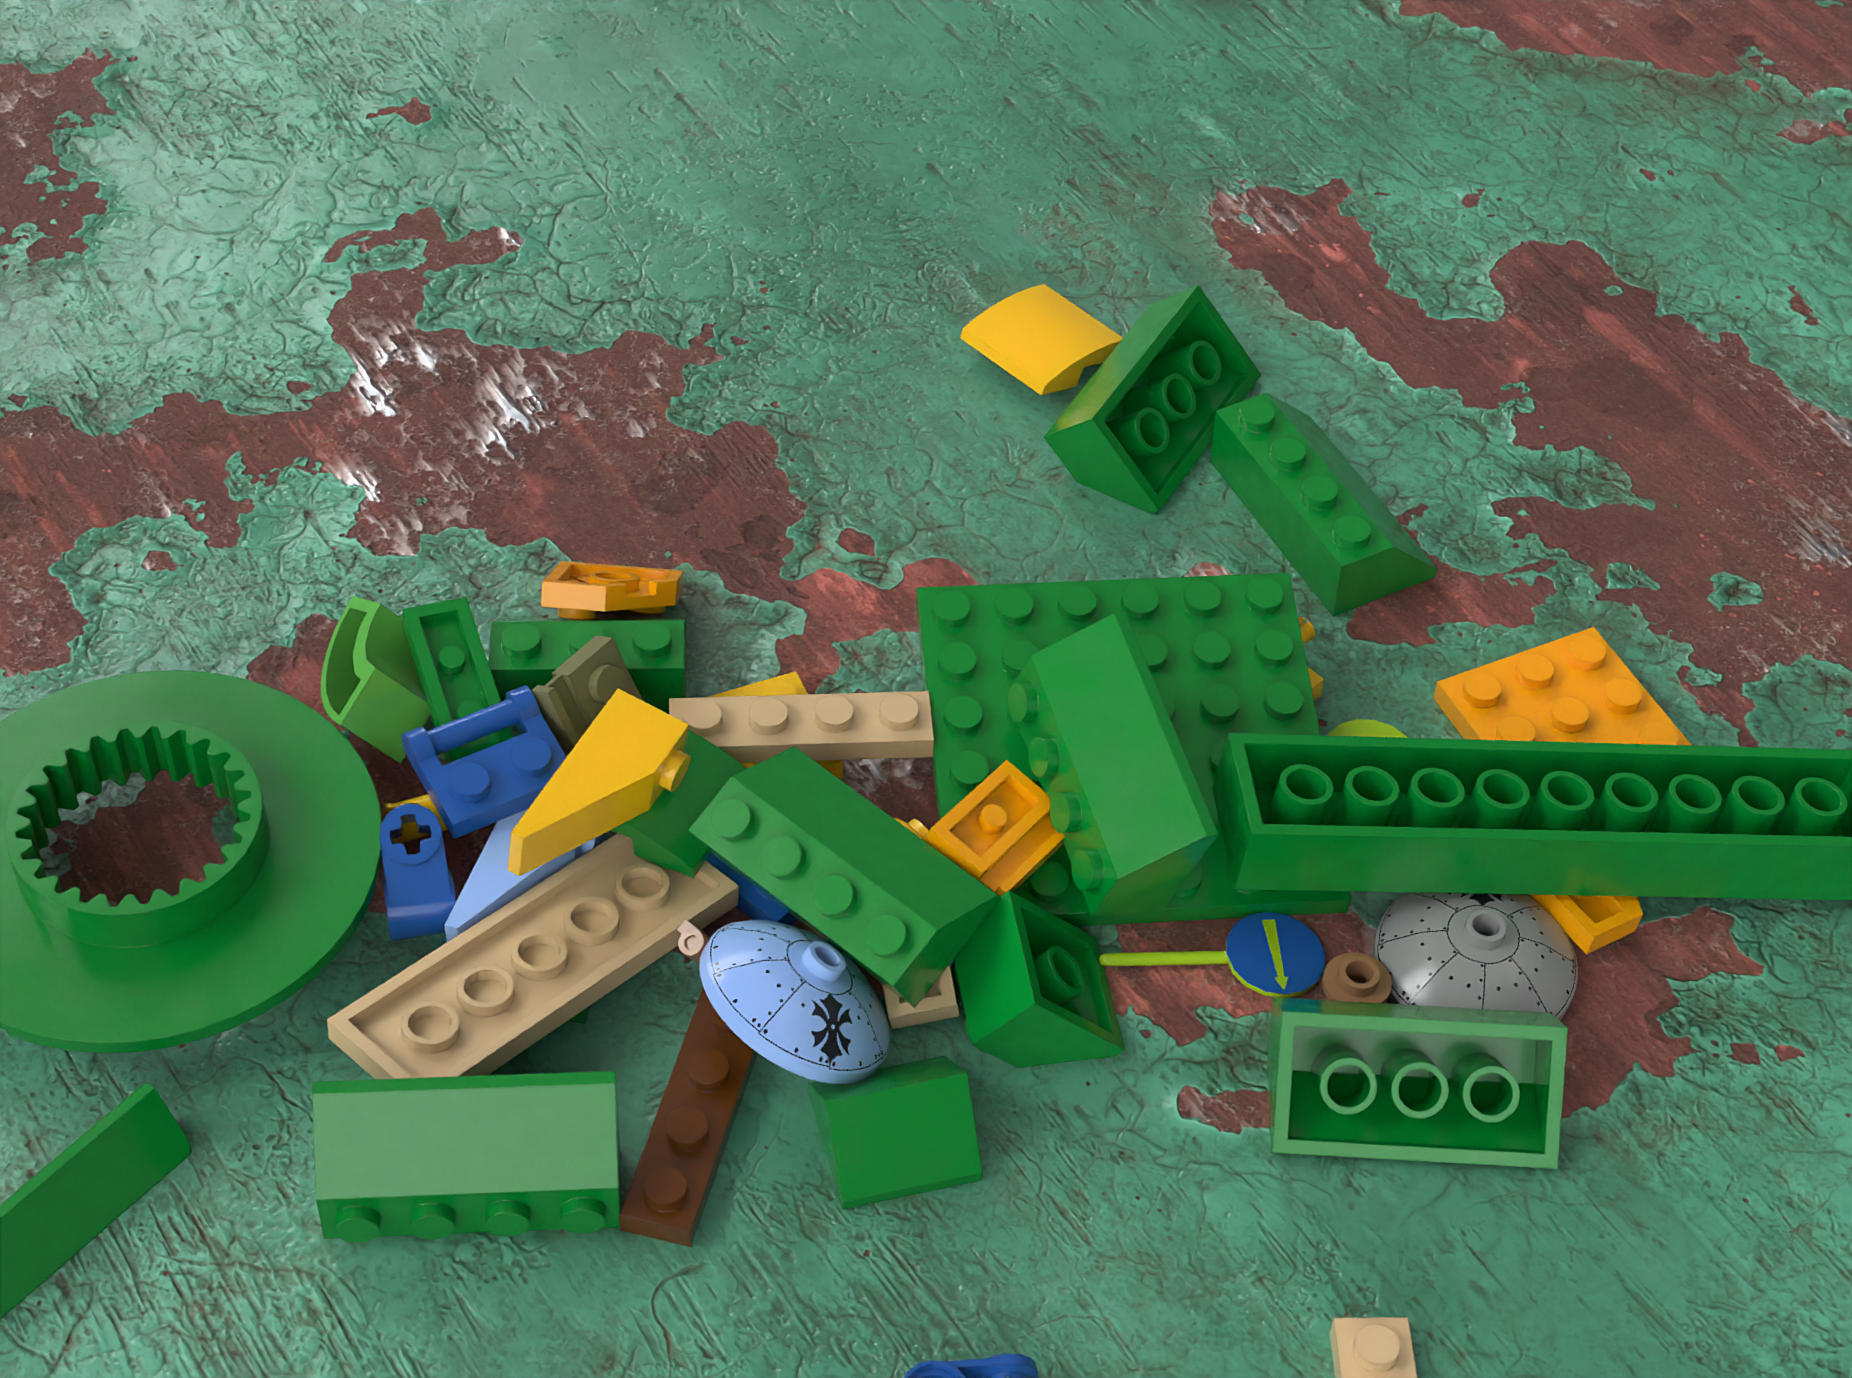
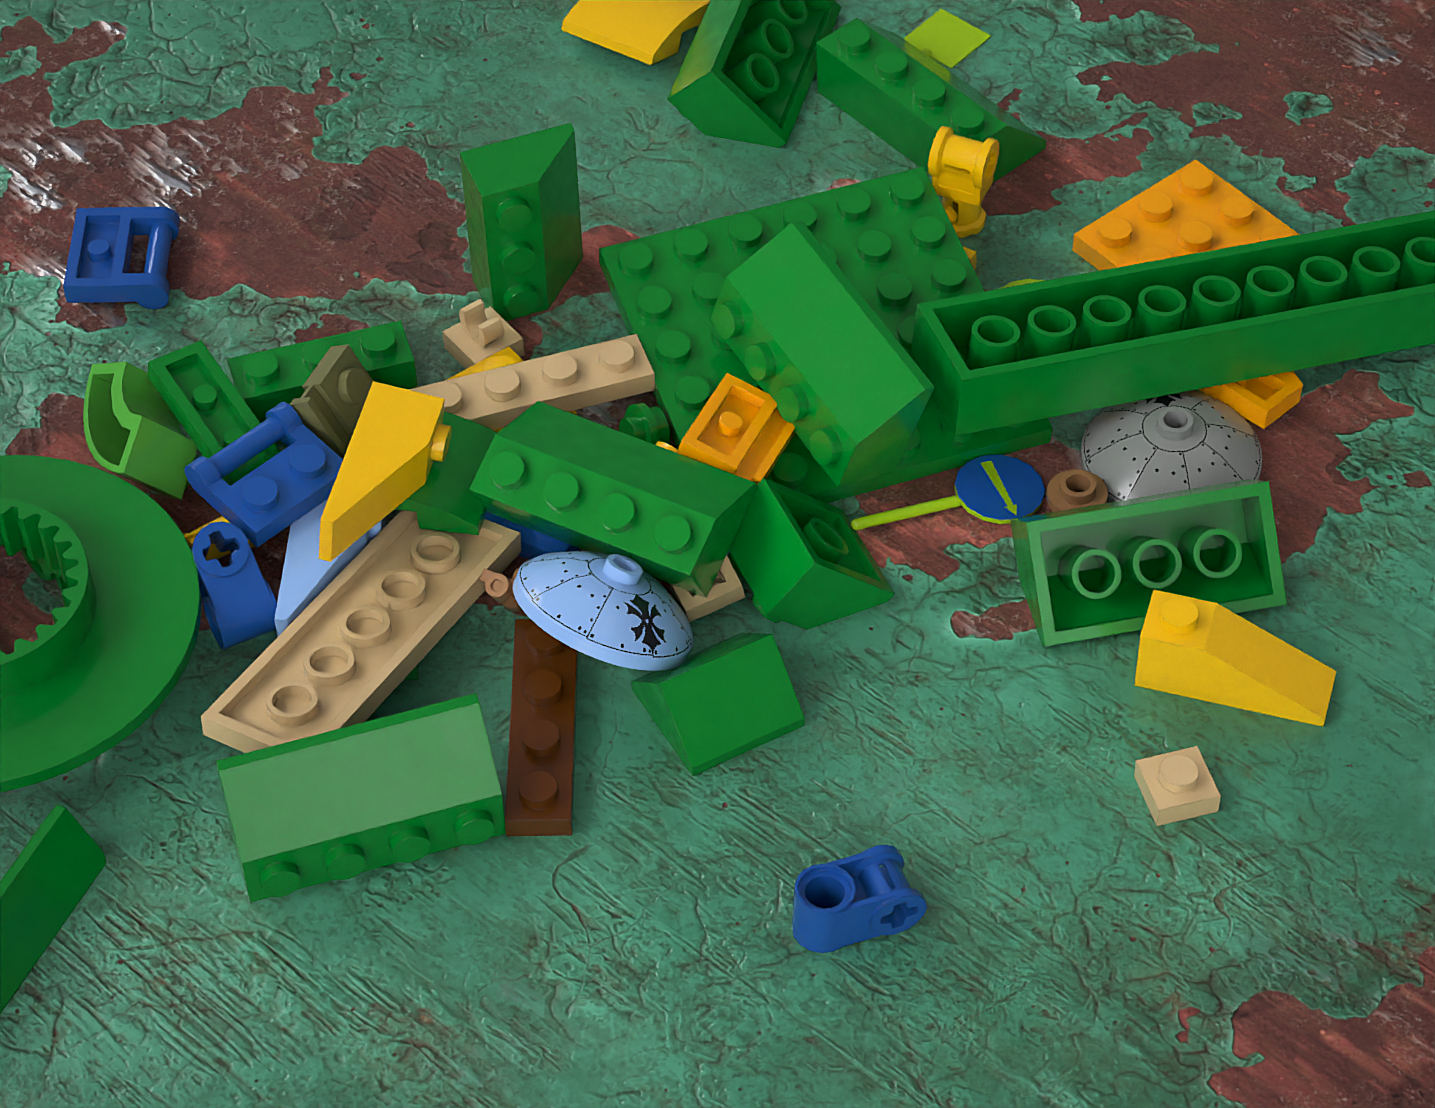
camera: 10 degrees left, 0 degrees up
light orange plate [541,561,684,620] -> none
none -> blue plate [63,207,180,309]
none -> tan tile [442,299,525,369]
none -> green slope [460,123,583,321]
none -> green plate [619,403,670,445]
none -> lime piece [903,8,991,69]
none -> yellow connector [928,126,999,238]
none -> yellow slope [1134,590,1336,727]

